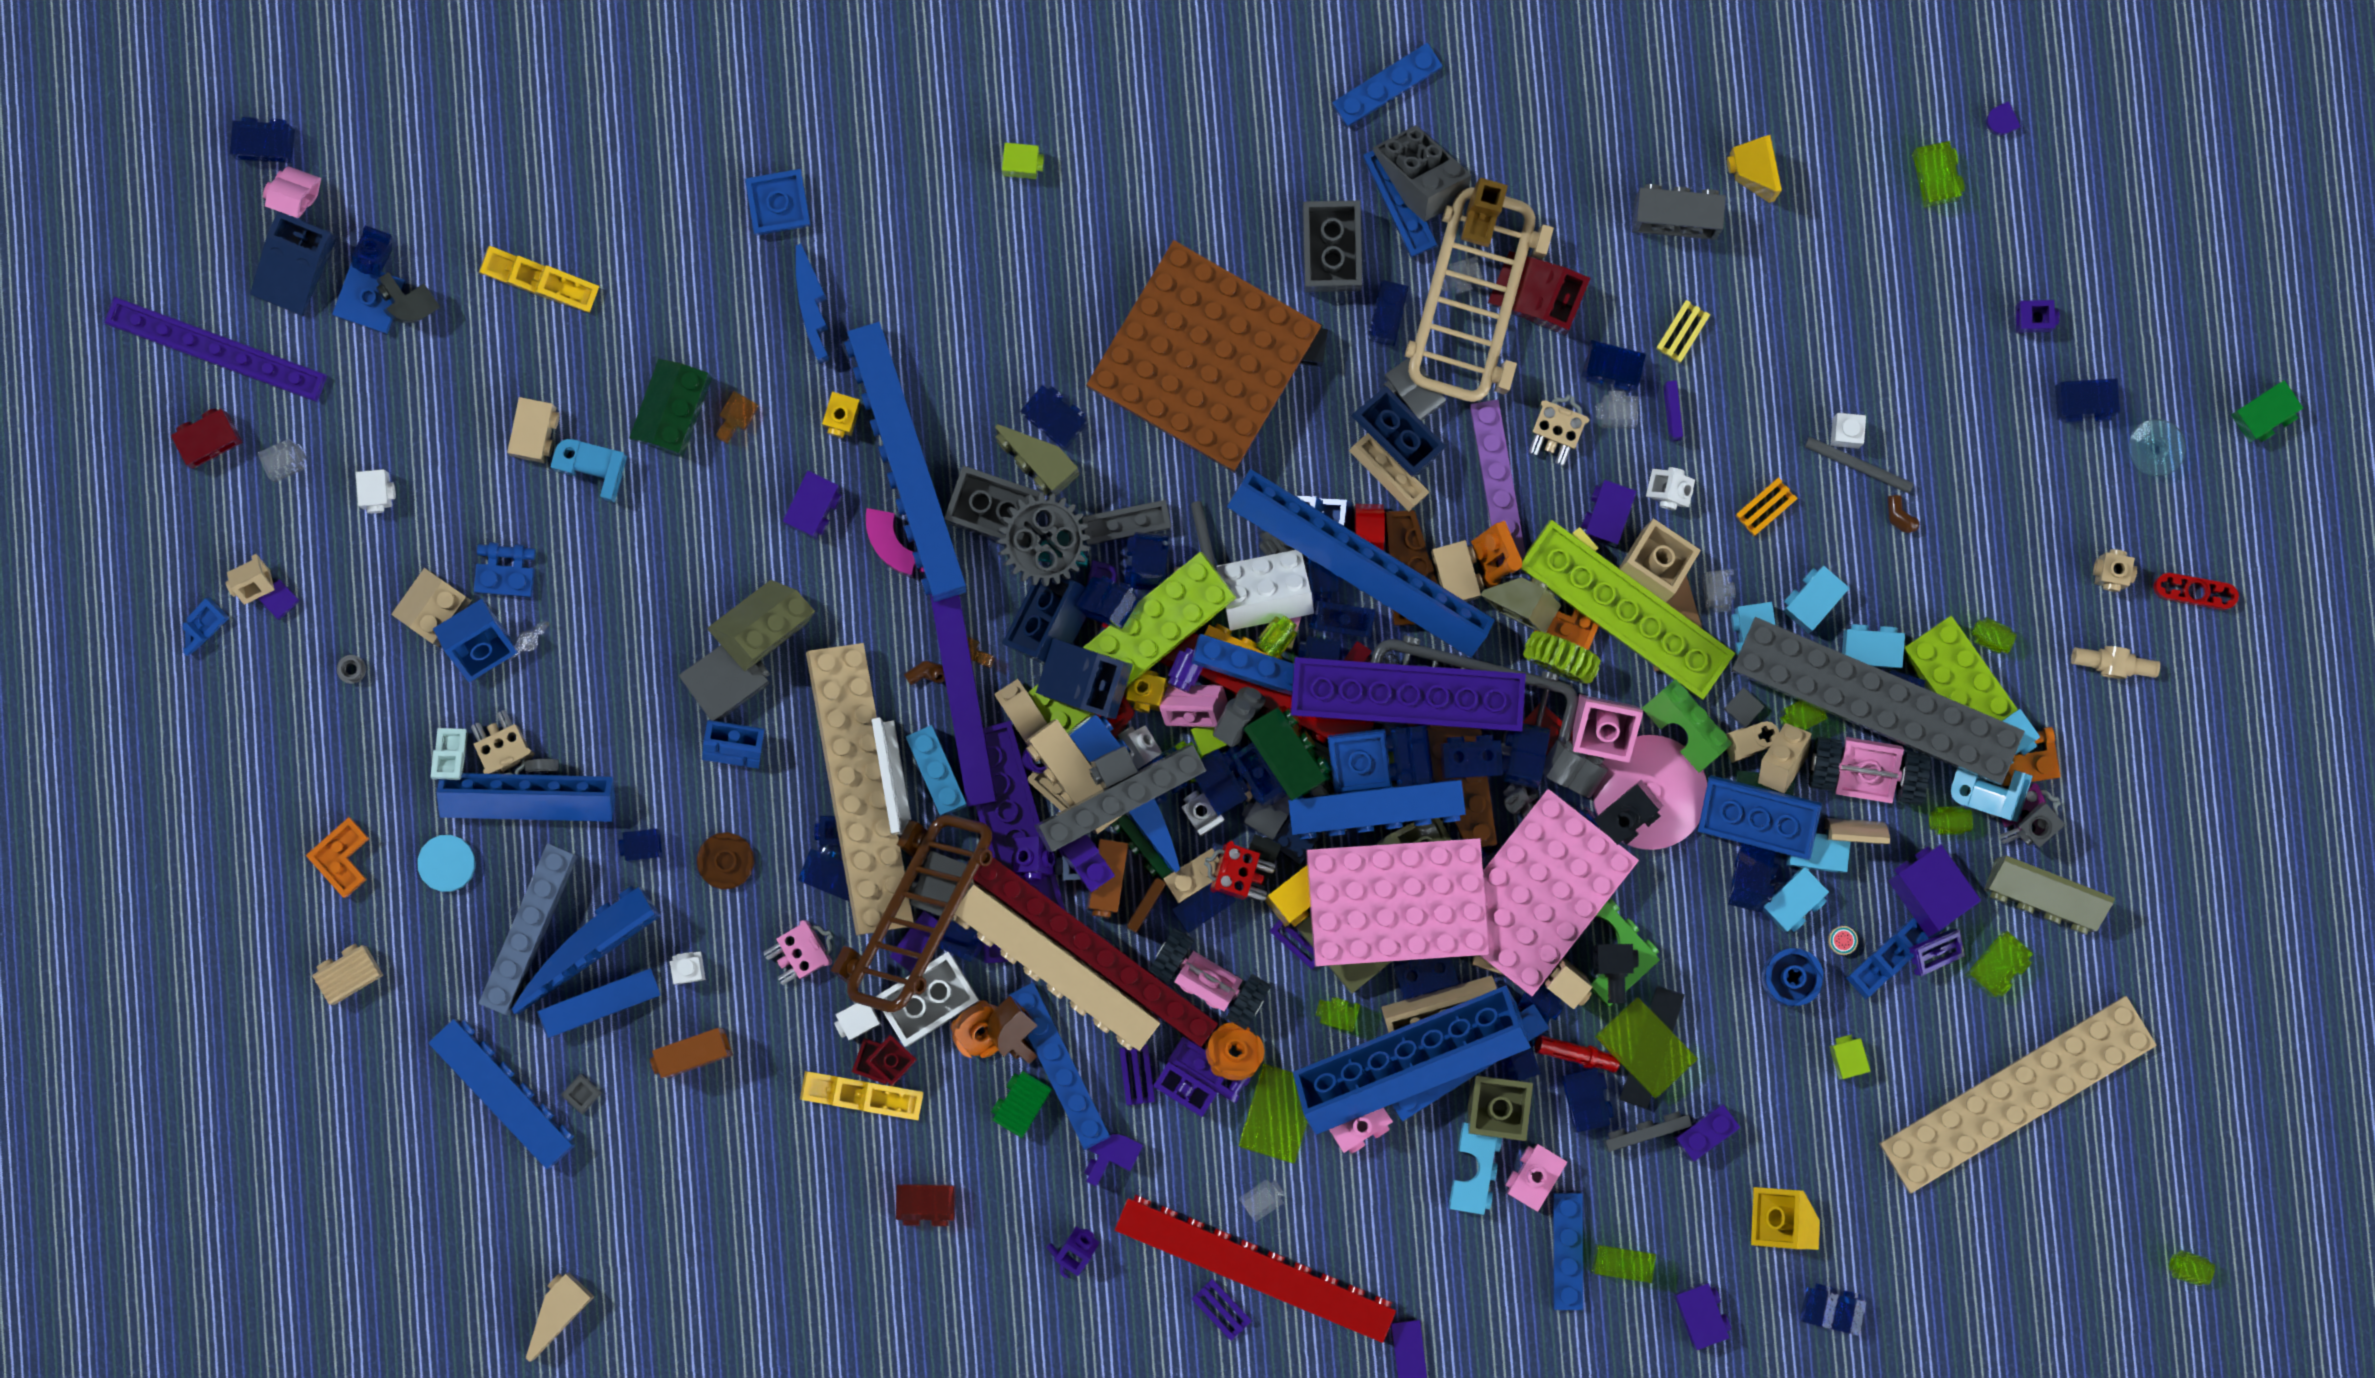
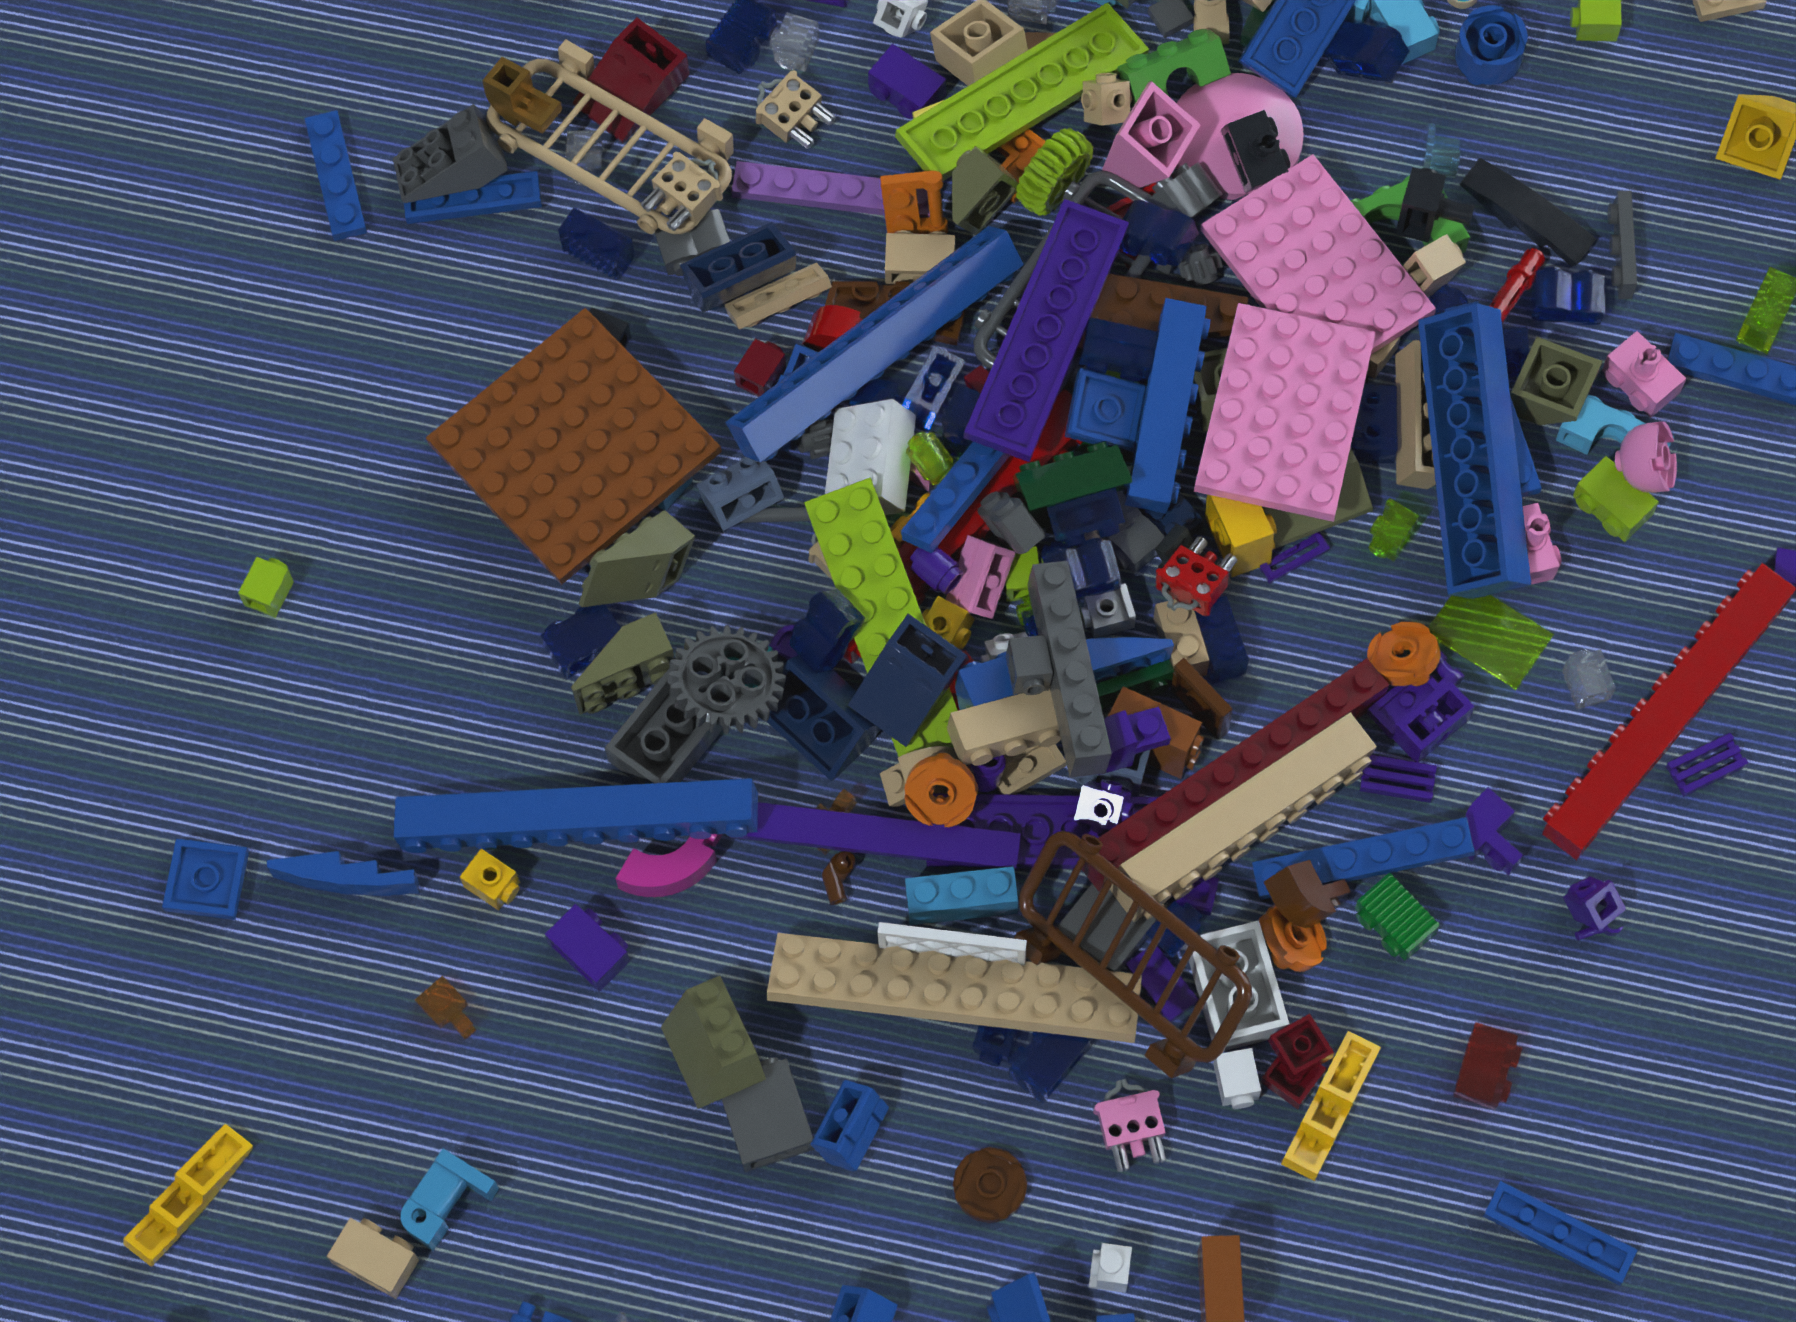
camera: 70 degrees left, 15 degrees down
clear blue brick [618,829,663,862] -> none
dark green slope [629,359,712,458] -> none
dark grey plate [1082,500,1172,546] -> none
clear blue brick [1125,532,1169,591] -> none
plate [1149,928,1272,1030] -> none
dark grey brick [1302,200,1362,292] -> none
clear blue brick [1440,735,1503,779] -> none
clear neon green piece [1595,997,1698,1098] -> none
dark purple brick [1673,1104,1741,1162] -> none
none -> olive slope [579,510,695,607]
none -> tan piece [641,152,723,231]
none -> sand blue brick [697,457,784,531]
none -> dark red brick [734,338,786,397]
none -> orange plate [904,753,978,827]
none -> tan brick [1081,73,1132,126]
none -> clear light blue panel [1422,123,1461,178]
none -> blue plate [1483,1181,1637,1286]
none -> lime brick [1573,456,1659,542]
none -> bright pink cylinder [1615,421,1677,493]

